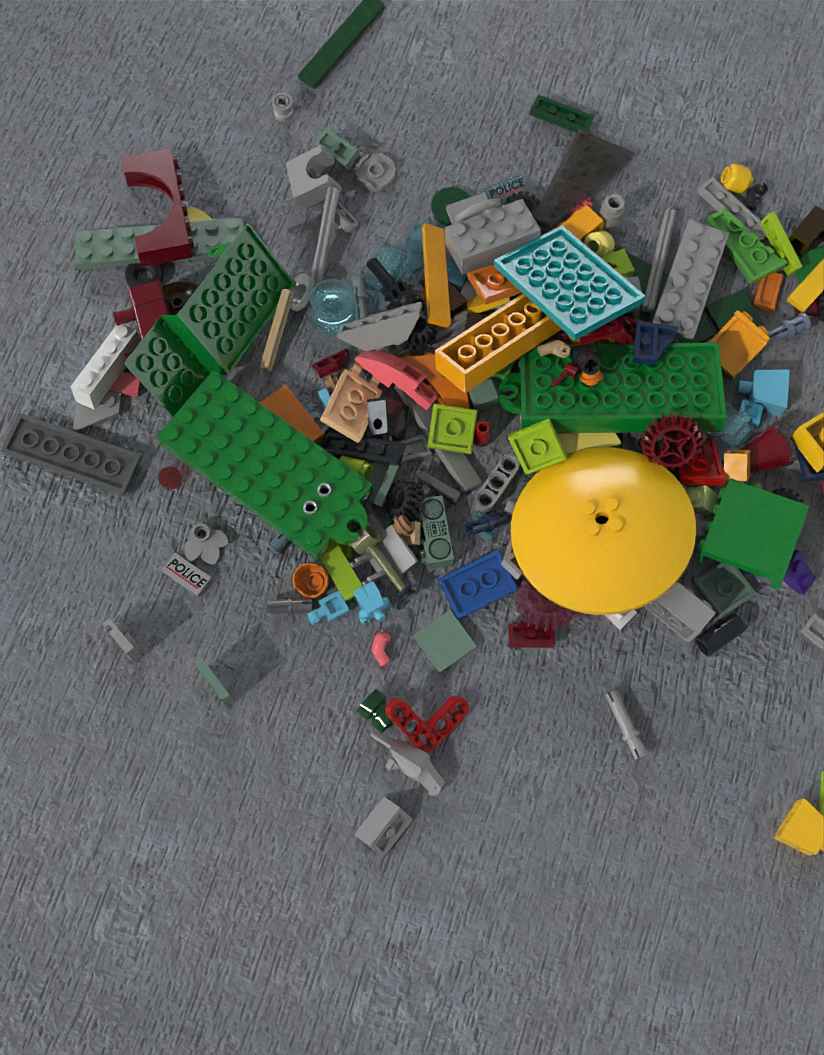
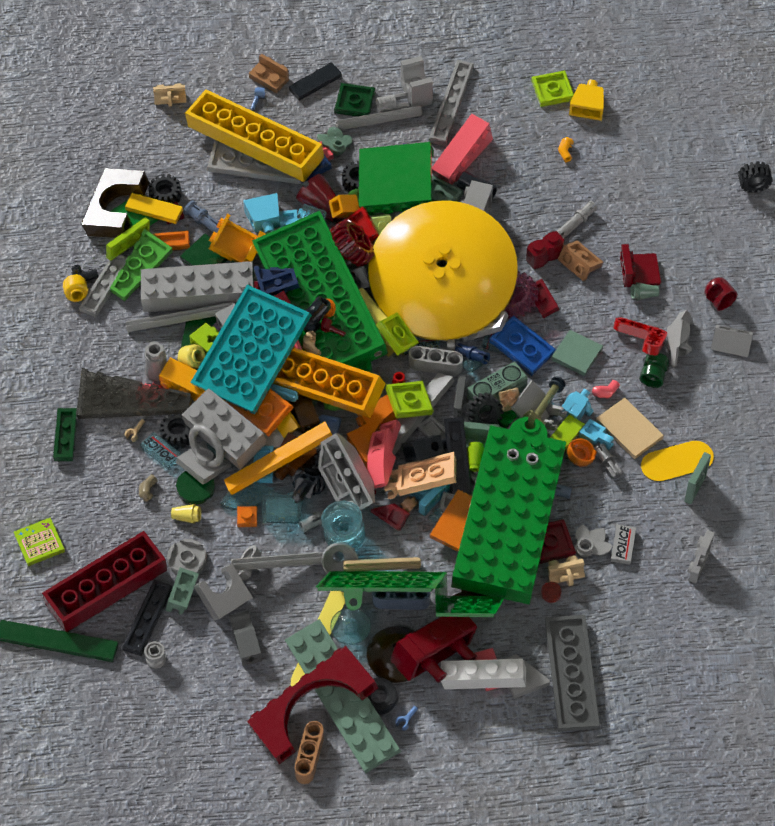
camera: 110 degrees left, 15 degrees down
none -> lime tile [14,517,65,566]
none -> dark red brick [42,531,167,632]
none -> black tile [122,580,173,656]
none -> tan hand [125,419,145,442]
none -> dark tan arm [139,474,158,502]
none -> light yellow cone [171,504,201,524]
none -> dark grey piece [229,611,262,666]
none -> orange plate [237,506,257,527]
none -> medium nougat beam [295,721,324,784]
none -> medium blue hand [396,706,418,731]
none -> coral wedge [432,114,493,185]
none -> dark red brick [526,231,565,269]
none -> dark red tile [539,519,576,564]
none -> tan hips [548,556,585,586]
none -> light orange arm [558,137,574,162]
none -> medium nougat bracket [558,240,603,281]
none -> tan tile [596,398,664,460]
none -> dark red bracket [620,244,661,287]
none -> sand green cone [630,282,659,301]
none -> yellow sticker [641,441,714,481]
none -> dark red helmet [704,277,738,311]
none -> black tyre [738,161,773,193]

